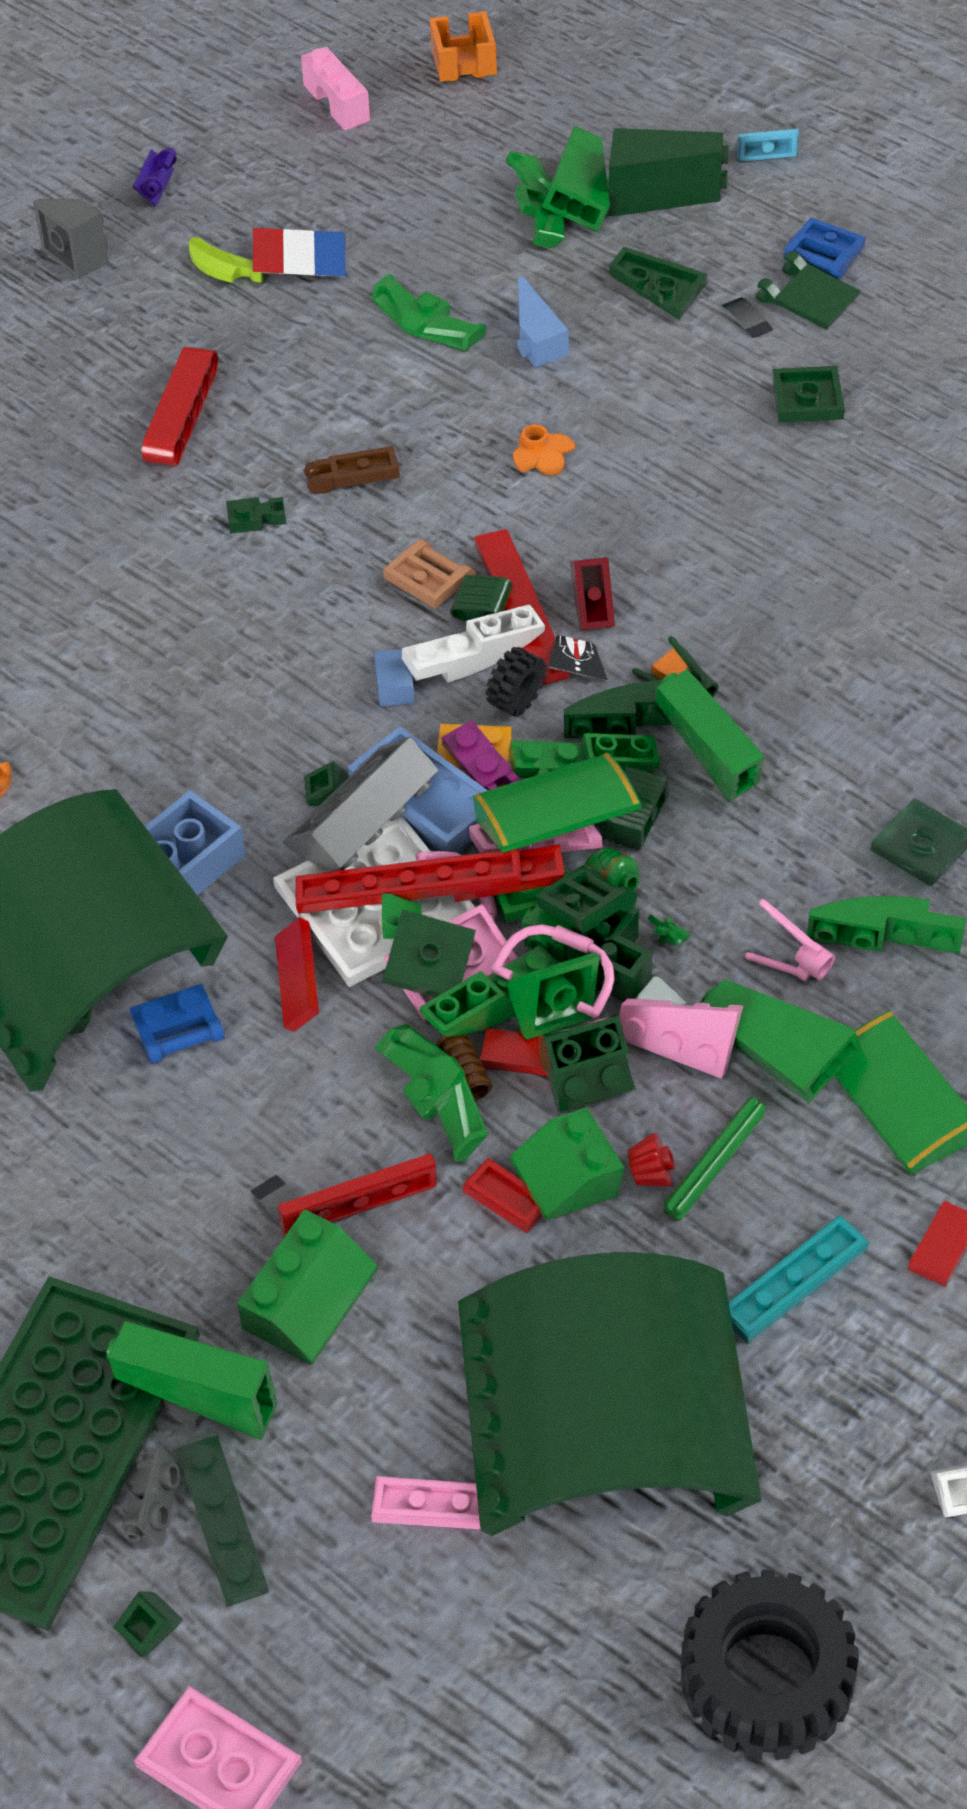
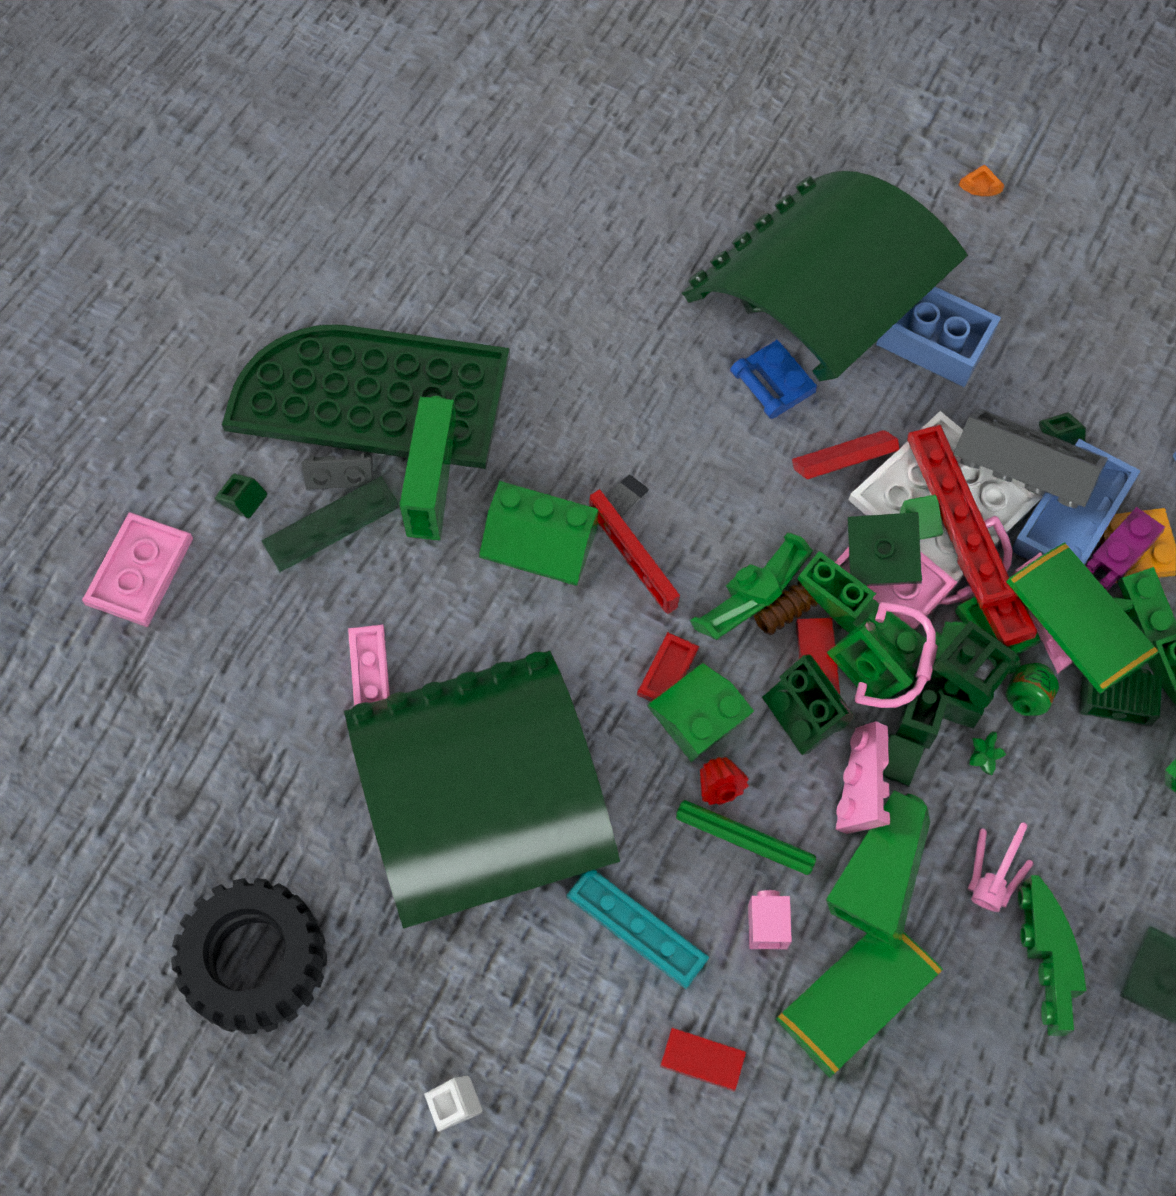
camera: 75 degrees right, 15 degrees up
none -> bright pink brick [748,890,792,949]

